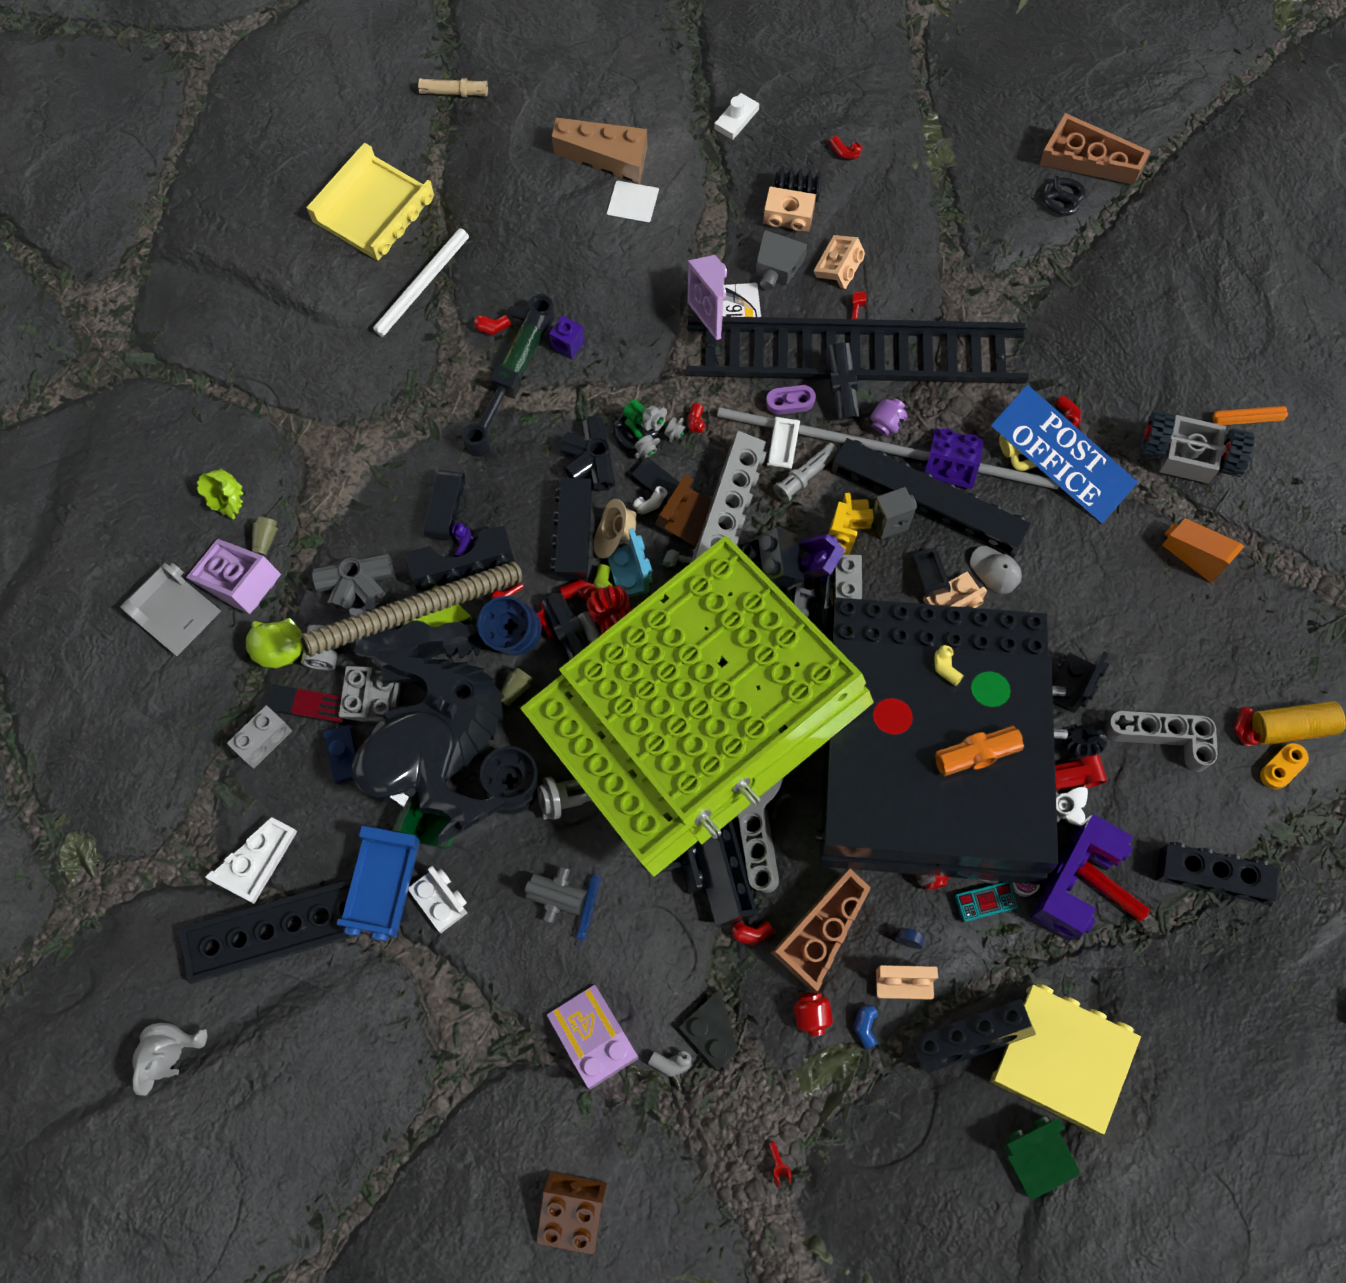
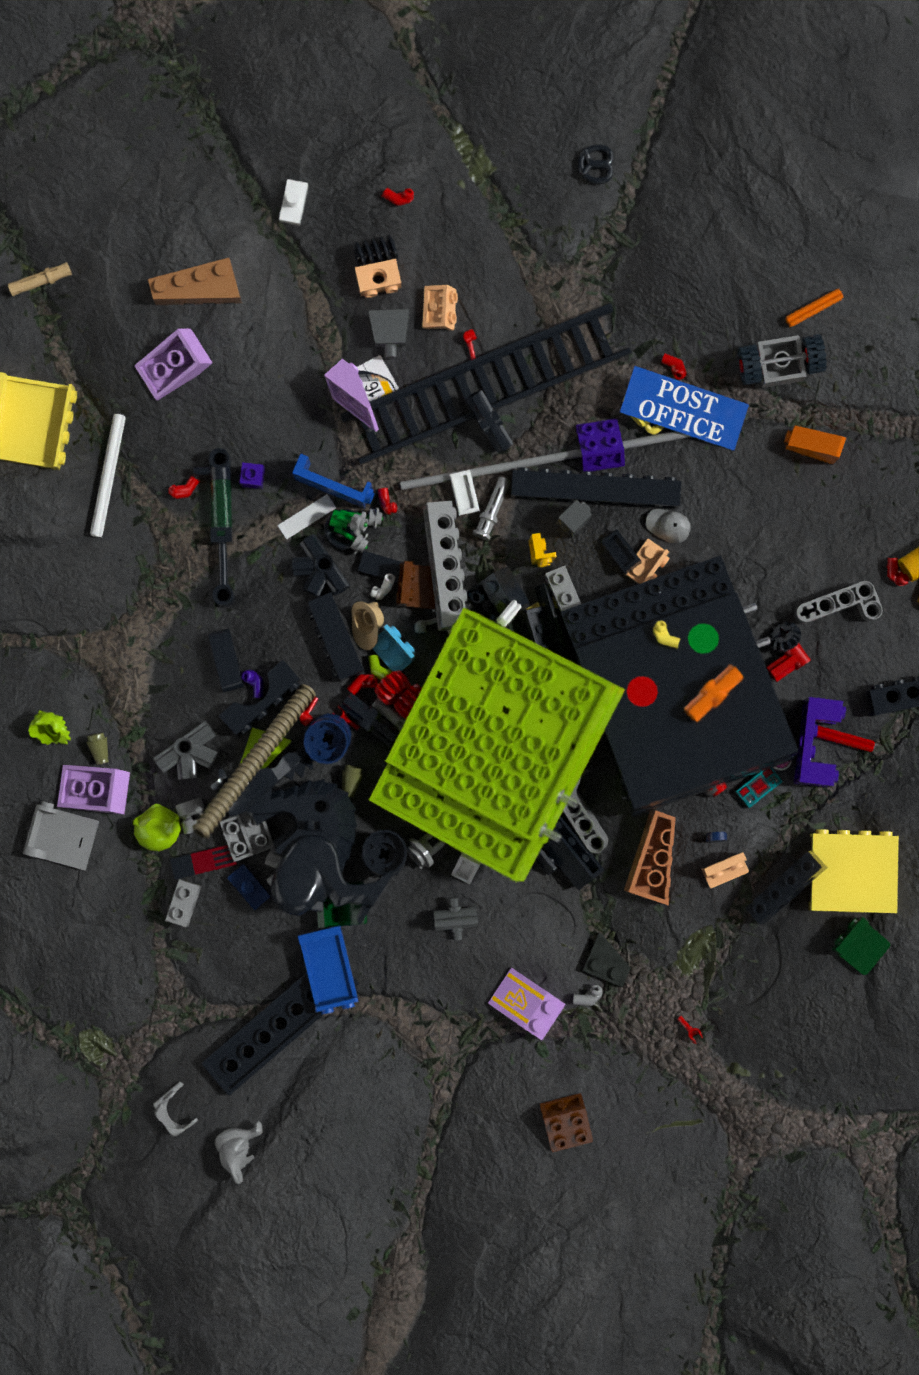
camera: 30 degrees left, 15 degrees up
white wing [205,817,297,904] -> none
white bracket [408,866,467,933] -> none
blue piece [576,868,602,948] -> none
white sticker [607,181,659,222] -> none
red arm [731,921,774,945] -> none
medium lavender plate [766,385,816,415] -> none
red head [794,992,833,1036] -> none
dark purple bracket [799,534,846,580] -> none
yellow panel [843,493,874,530] -> none
blue arm [854,1005,878,1050] -> none
medium lavender head [870,398,907,436] -> none
nougat wedge [1040,113,1151,185] -> none
black bracket [1052,651,1109,713] -> none
white animal [1056,787,1088,826] -> none
none -> lavender slope [135,329,212,400]
none -> light grey helmet [153,1081,198,1136]
none -> white sticker [278,494,336,539]
none -> blue panel [293,454,375,509]
none -> white tile [451,852,481,884]
none -> white axle [497,600,521,627]

